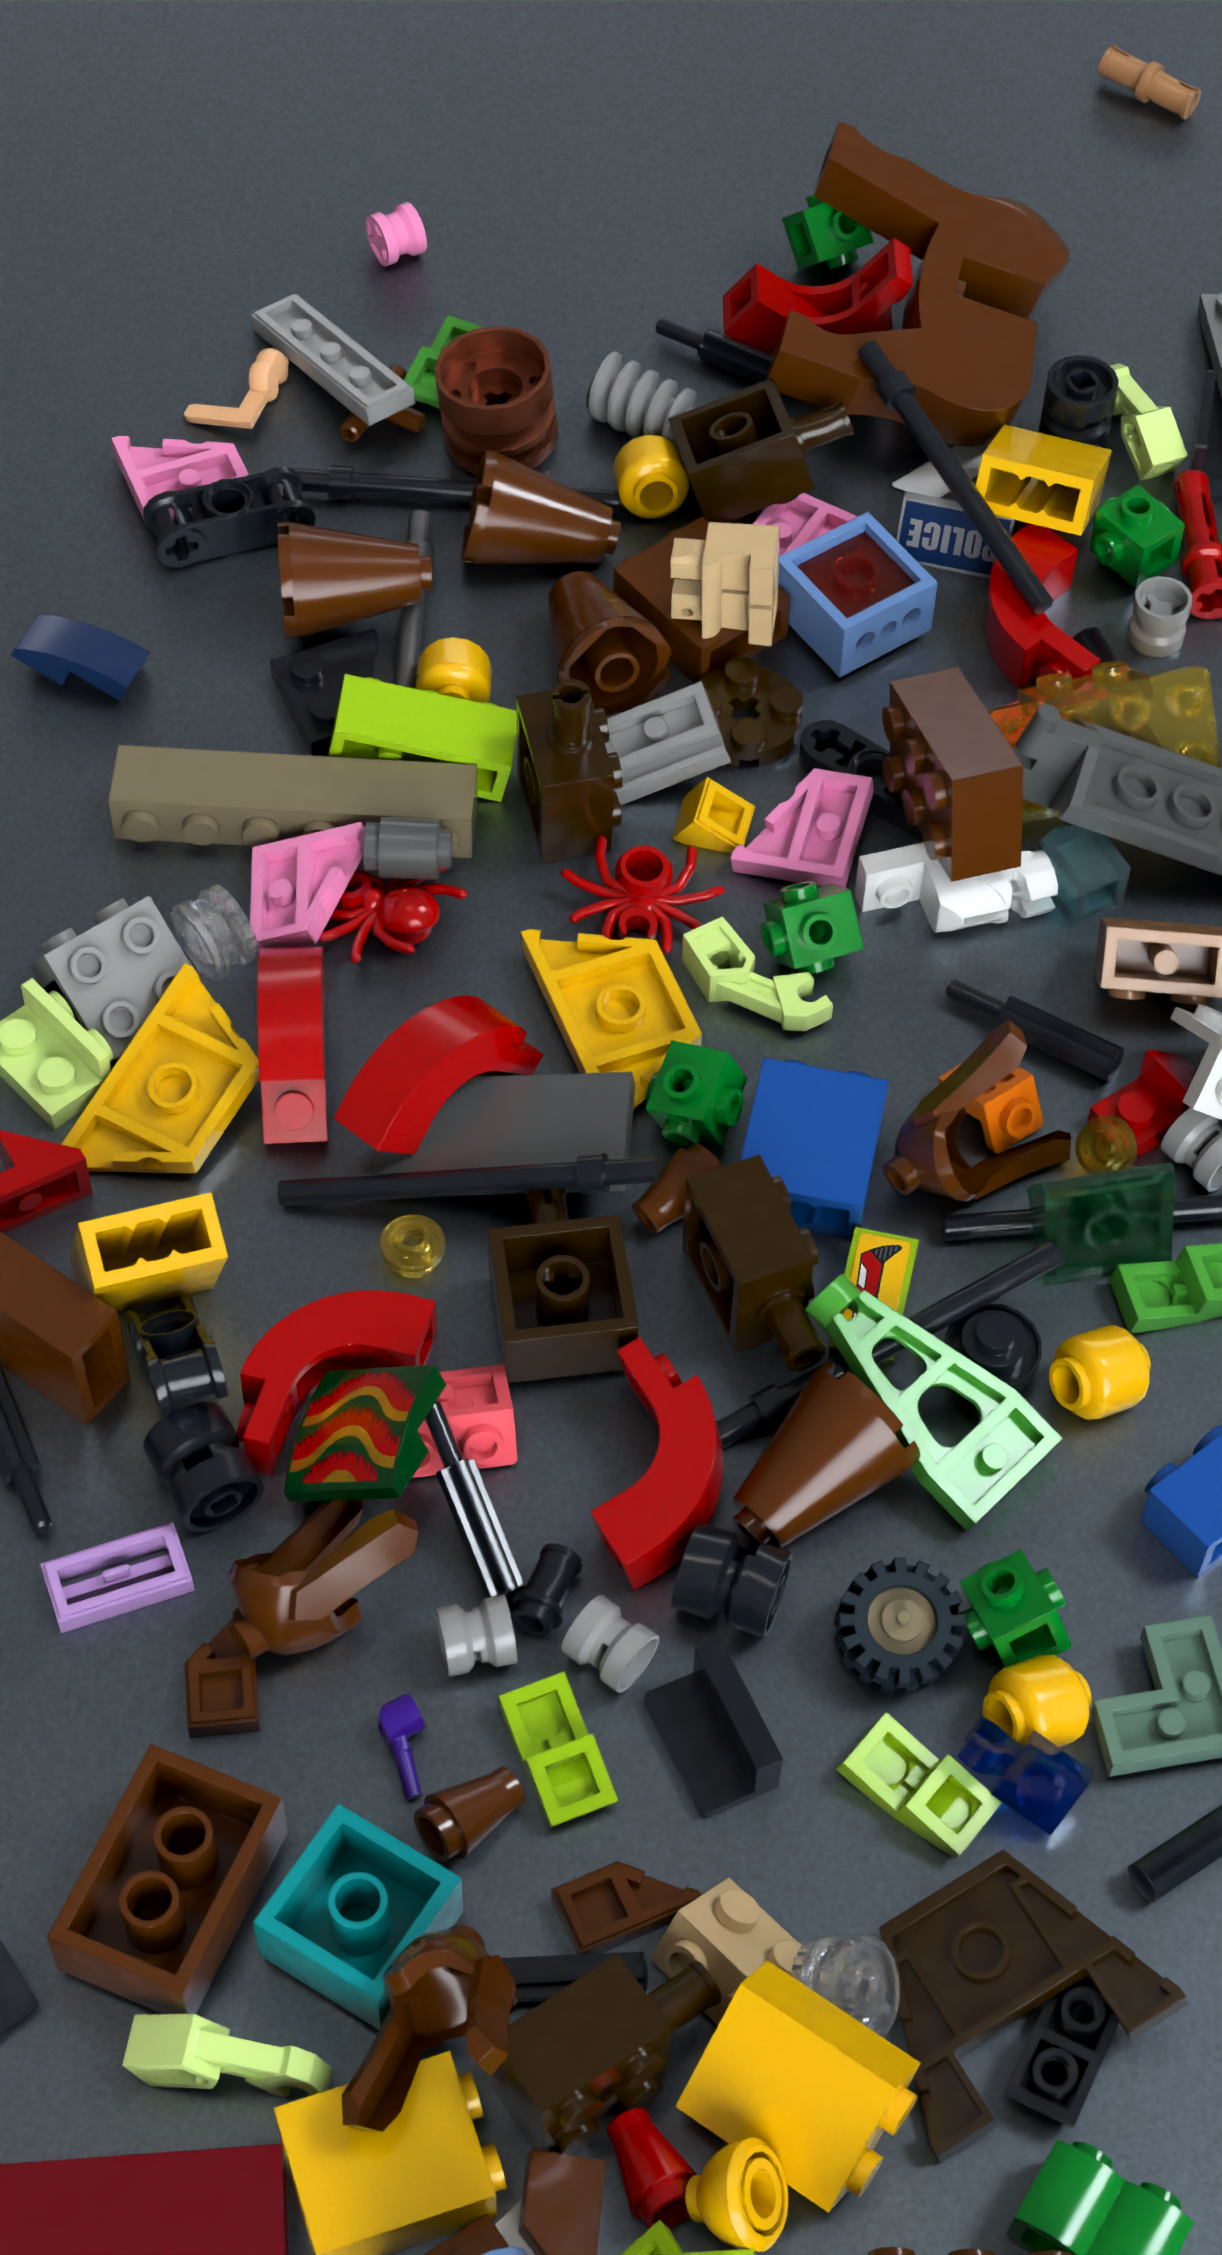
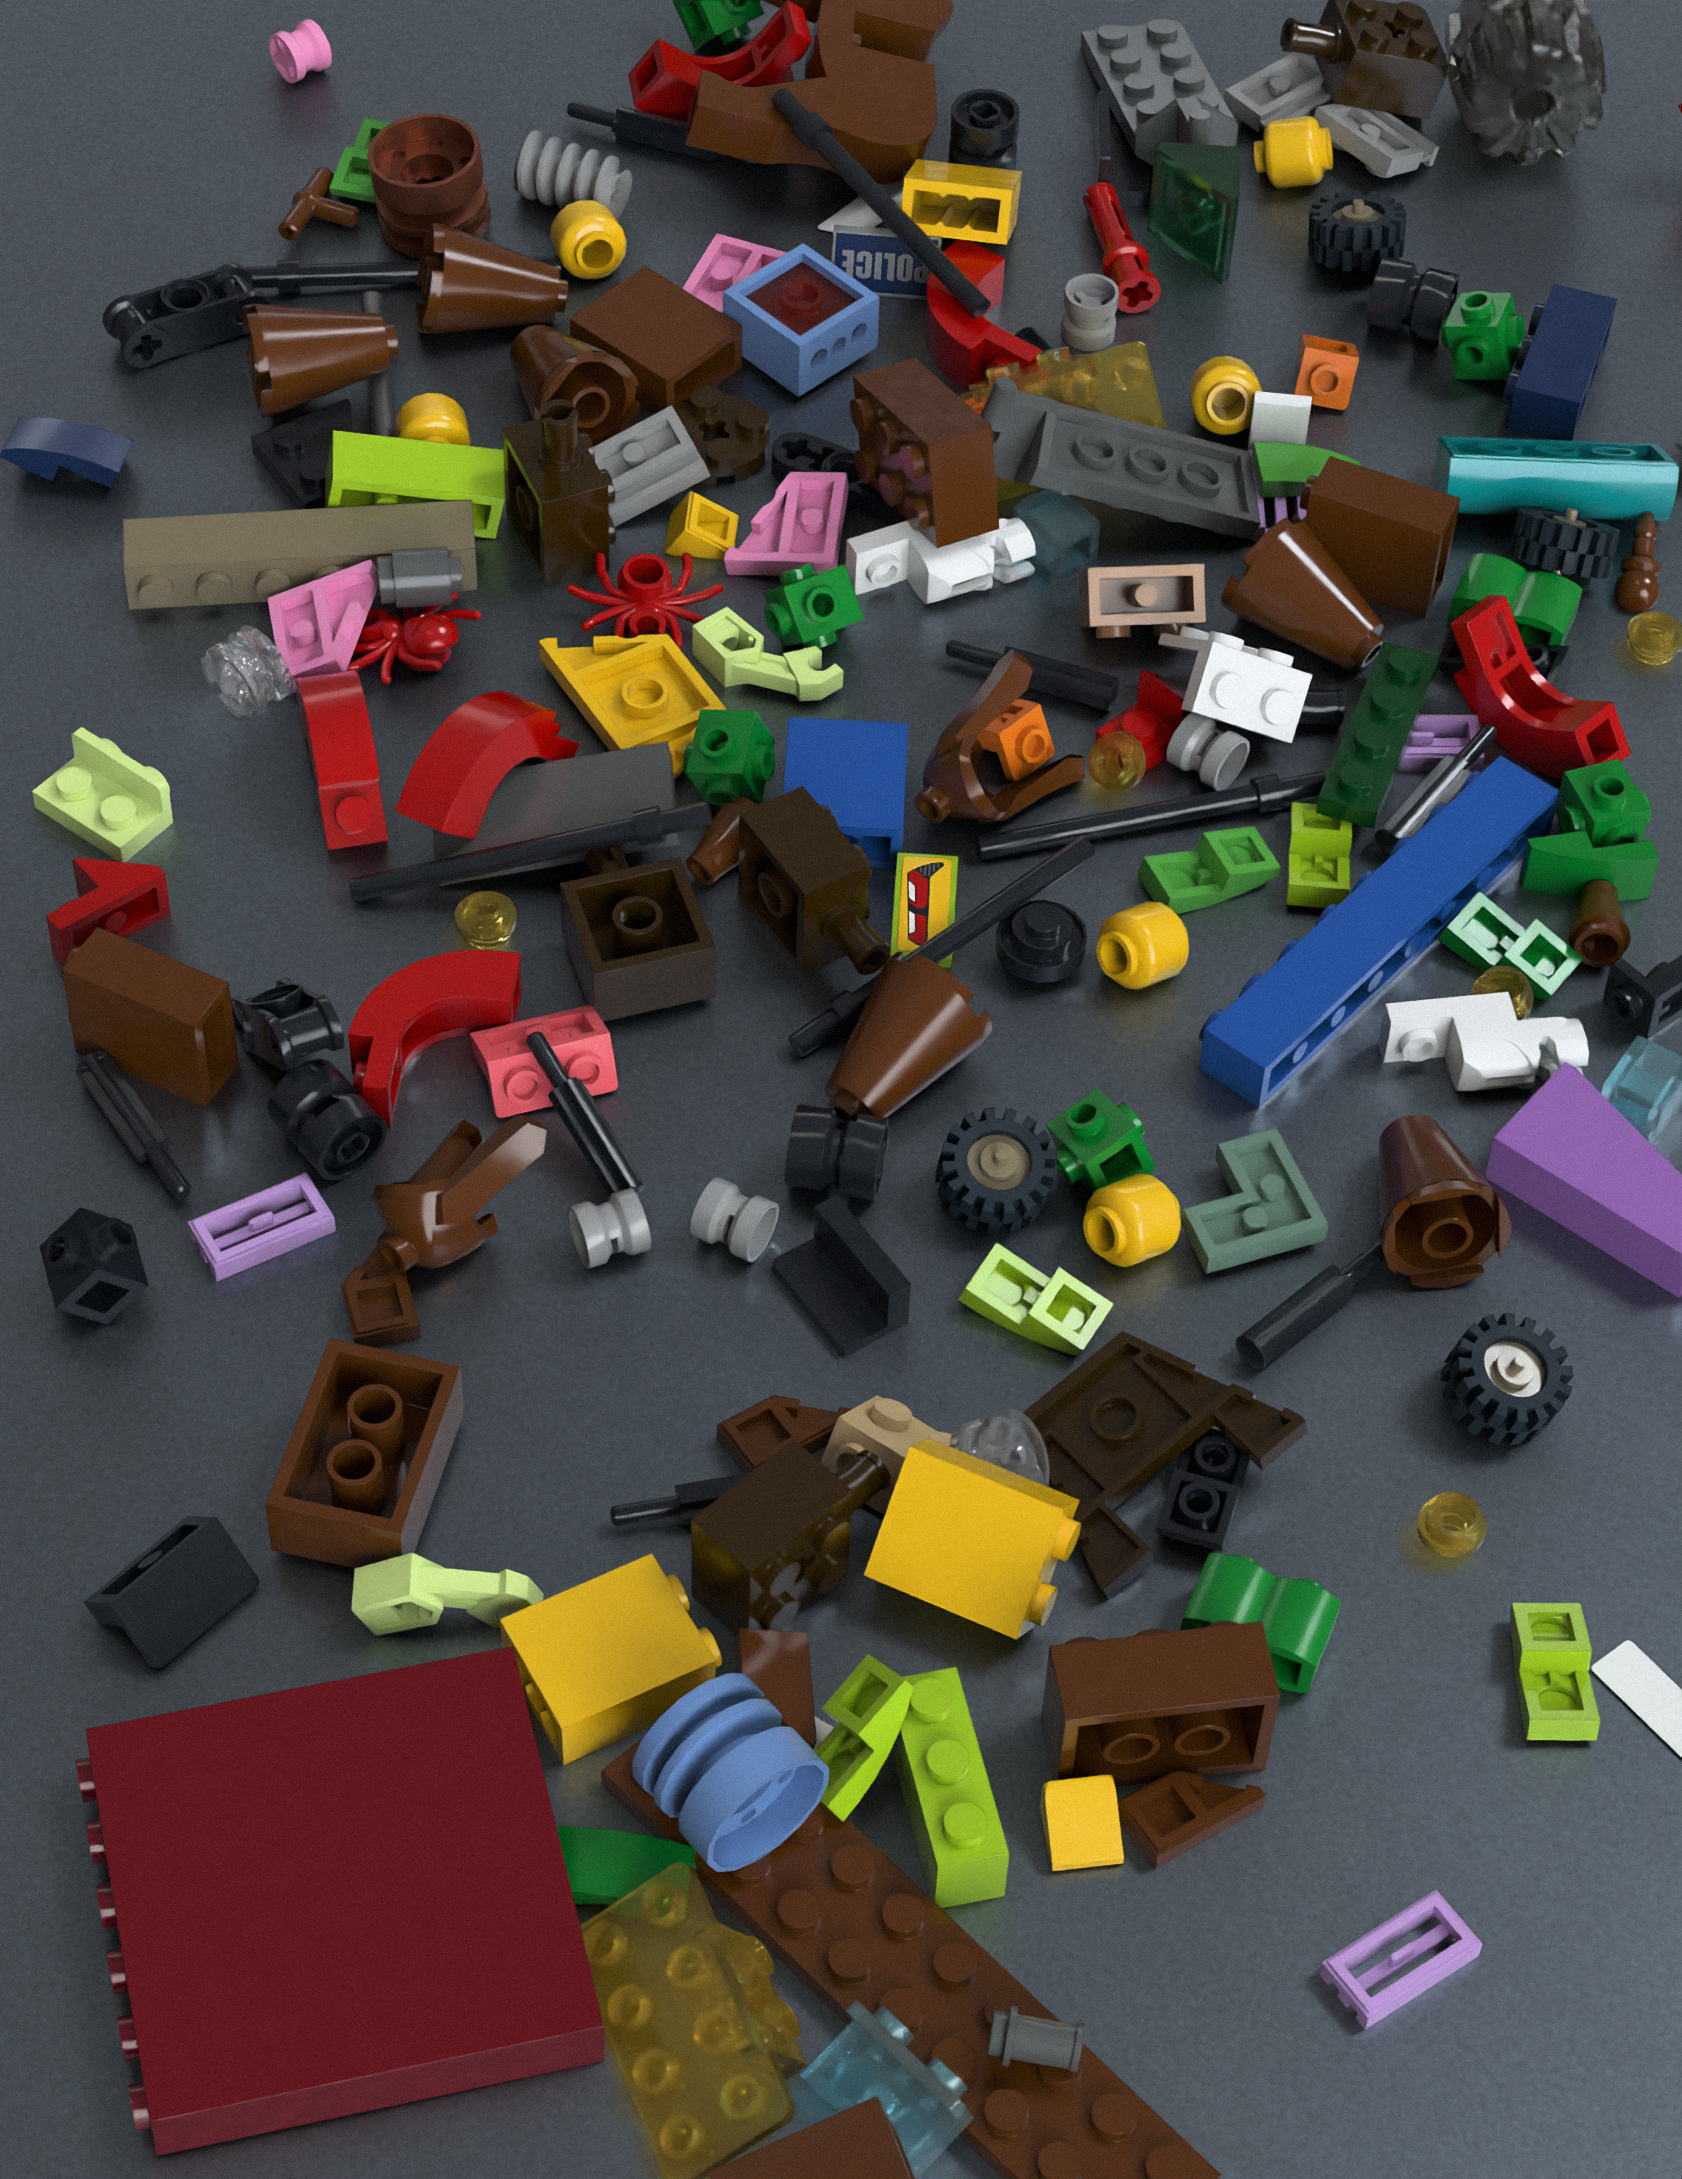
camera: 10 degrees left, 5 degrees down
light grey bracket [30,896,191,1060] -> none
yellow wing [62,963,259,1173] -> none
yellow brick [69,1192,228,1311] -> none
bright pink wing [111,436,249,526] -> none
light nougat piece [184,348,289,429] -> none
light grey tile [251,293,415,426] -> none
teal brick [253,1803,463,2030] -> none
slope [284,1364,446,1502] -> none
reddish brown piece [342,1925,519,2132] -> none
dark purple hand [378,1694,425,1801] -> none
reddish brown cone [414,1766,525,1862] -> none
lime slope [496,1671,618,1828] -> none
black pin [511,1543,583,1636] -> none
red arch [590,1337,724,1591] -> none
red cone [606,2108,698,2229] -> none
dark brown brick [668,378,854,523] -> none
tan hips [670,522,780,647] -> none
yellow brick [685,2137,788,2252] -> none
plate [805,1273,1062,1531] -> none
clear blue plate [957,1716,1094,1835] -> none
clear green slope [1027,1162,1175,1286] -> none
green brick [1089,484,1185,589] -> none
yellowish green piece [1110,363,1188,481] -> none

